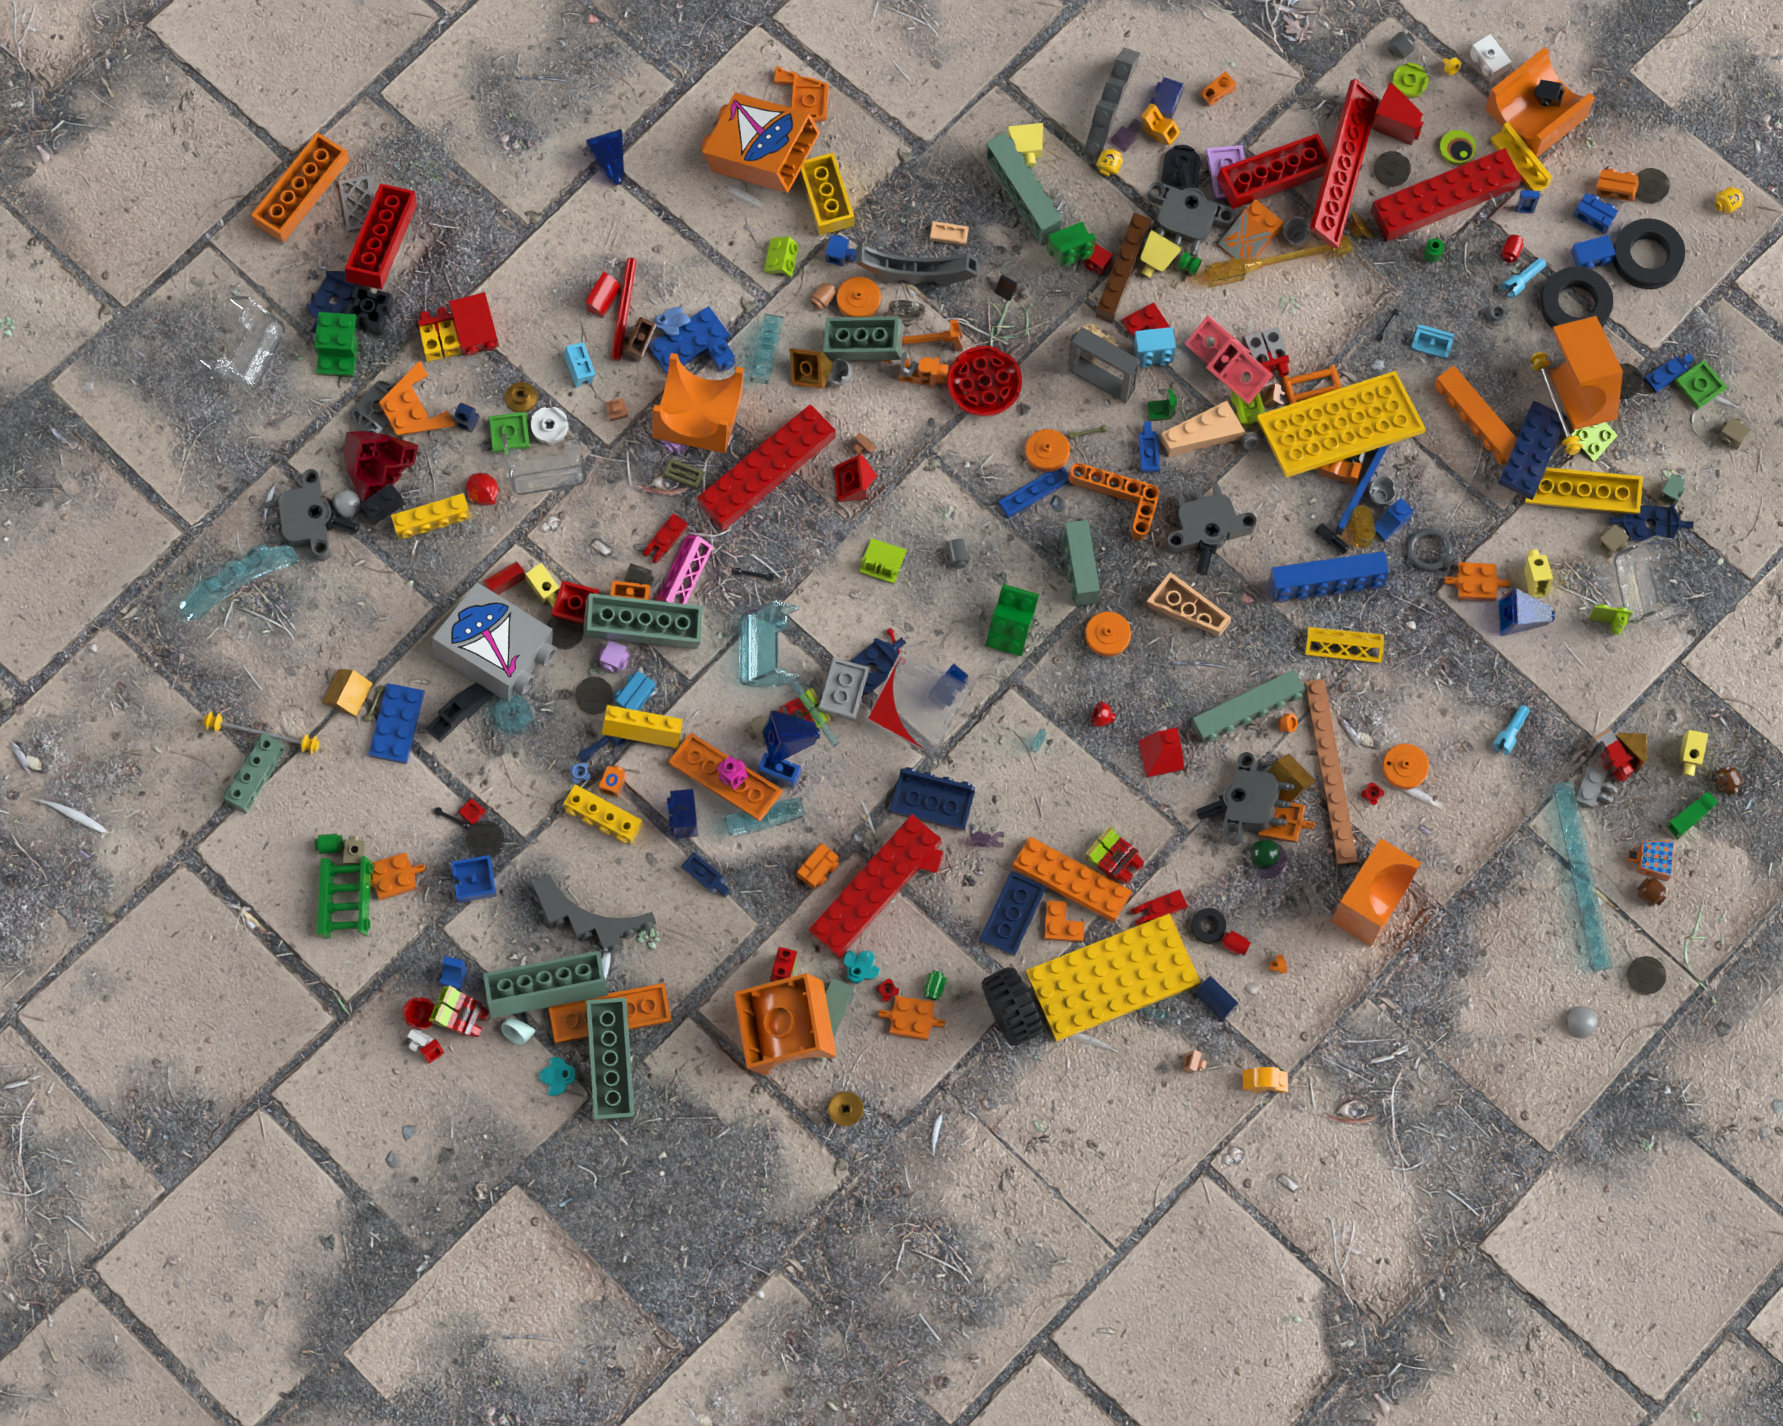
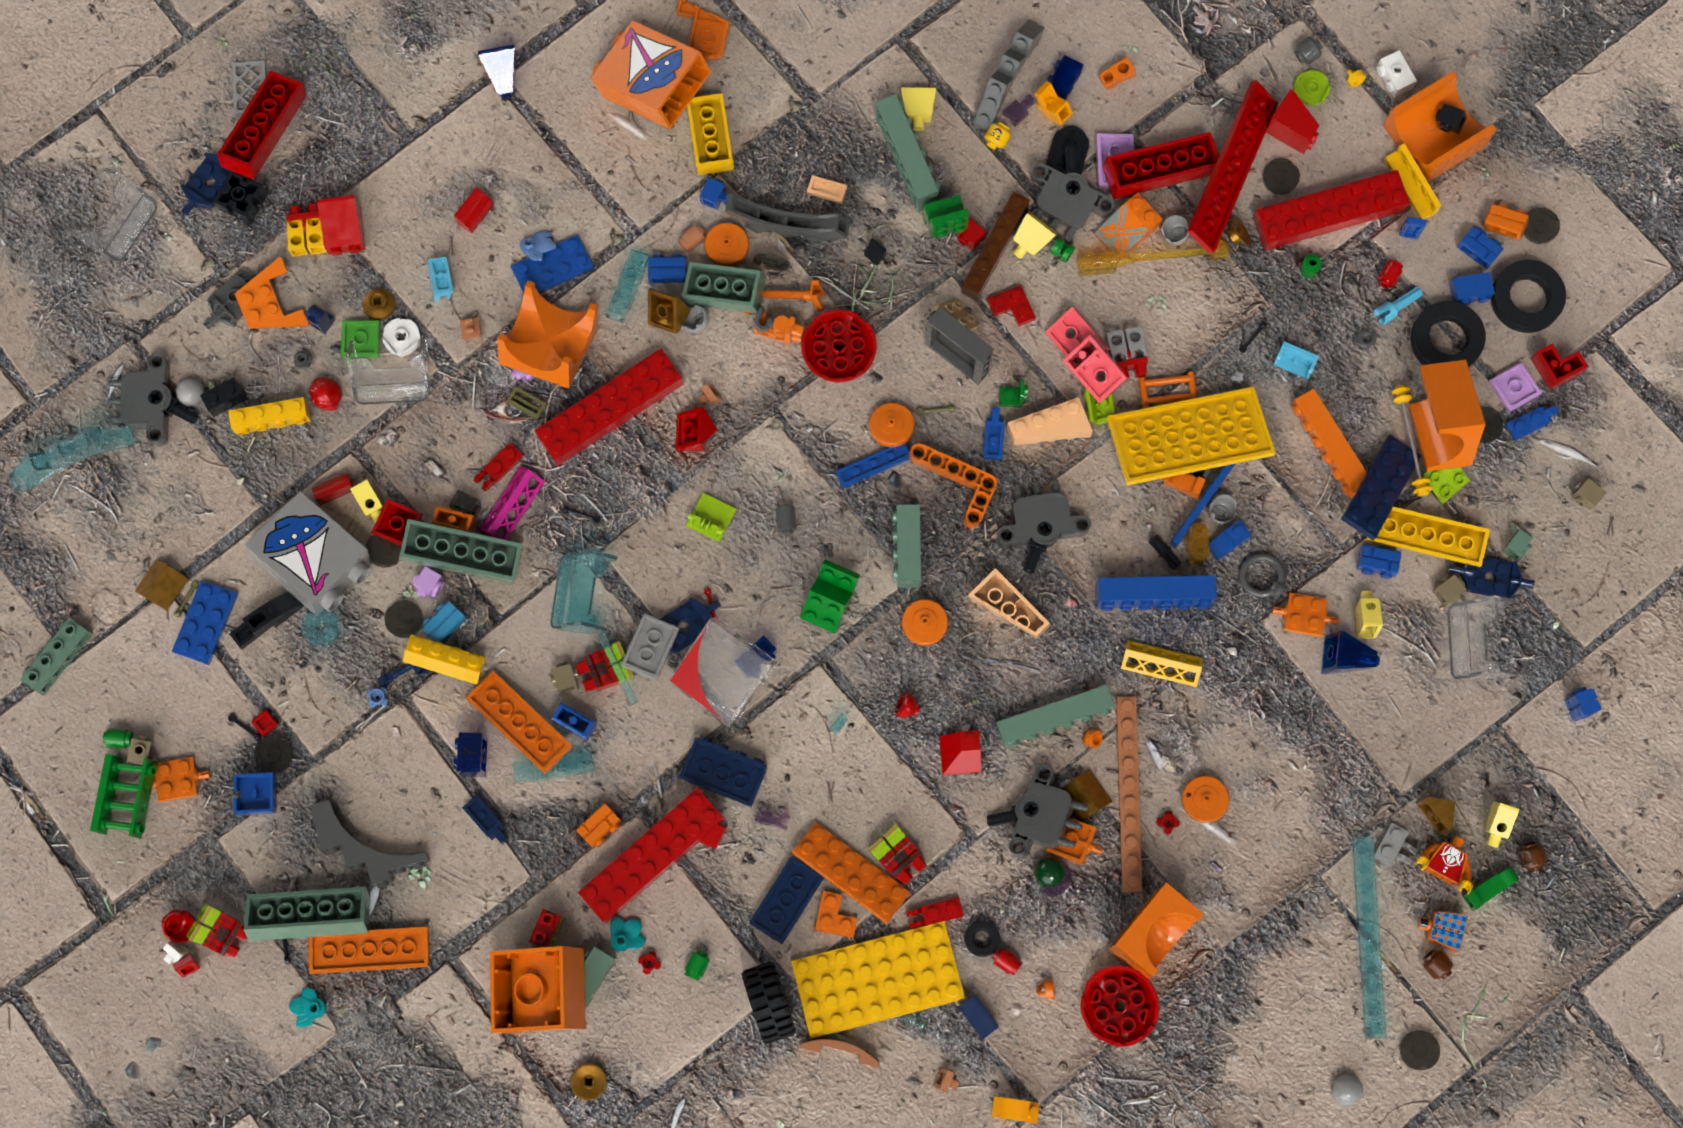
camera: 10 degrees right, 5 degrees up
yellow axle [203,711,320,755] -> none
orange brick [251,132,350,243] -> none
green bracket [314,312,358,377] -> none
dark red brick [343,431,418,502] -> none
blue arch [440,956,467,992] -> none
light aqua piece [501,1018,536,1046] -> none
yellow brick [563,784,643,845] -> none
sand green brick [586,997,635,1121] -> none
orange brick [599,765,627,798] -> none
red axle [611,258,637,361] -> none
reddish brown brick [622,317,657,362] -> none
blue brick [708,339,735,372] -> none
dark pink brick [717,755,748,790] -> none
clear blue slope [762,711,820,764] -> none
lime bracket [764,236,798,277] -> none
orange plate [878,995,945,1041] -> none
medium azure brick [1133,327,1176,367] -> none
light grey plate [1241,432,1260,450] -> none
nougat tile [1262,383,1285,407] -> none
tile [1439,130,1476,165] -> none
medium azure piece [1492,705,1530,755] -> none
hips [1587,727,1634,783] -> none
lime hinge [1588,604,1633,635] -> none
bright green plate [1674,360,1728,410] -> none
yellow head [1715,186,1743,214] -> none
none -> dark grey plate [294,351,312,369]
none -> blue brick [648,254,687,283]
none -> nougat slope [800,1039,879,1068]
none -> red brick [1081,965,1160,1047]
none -> blue brick [1356,544,1402,579]
none -> torso [1414,836,1473,895]
none -> lavender tile [1488,362,1542,413]
none -> red brick [1530,343,1589,390]
none -> blue brick [1565,687,1602,721]

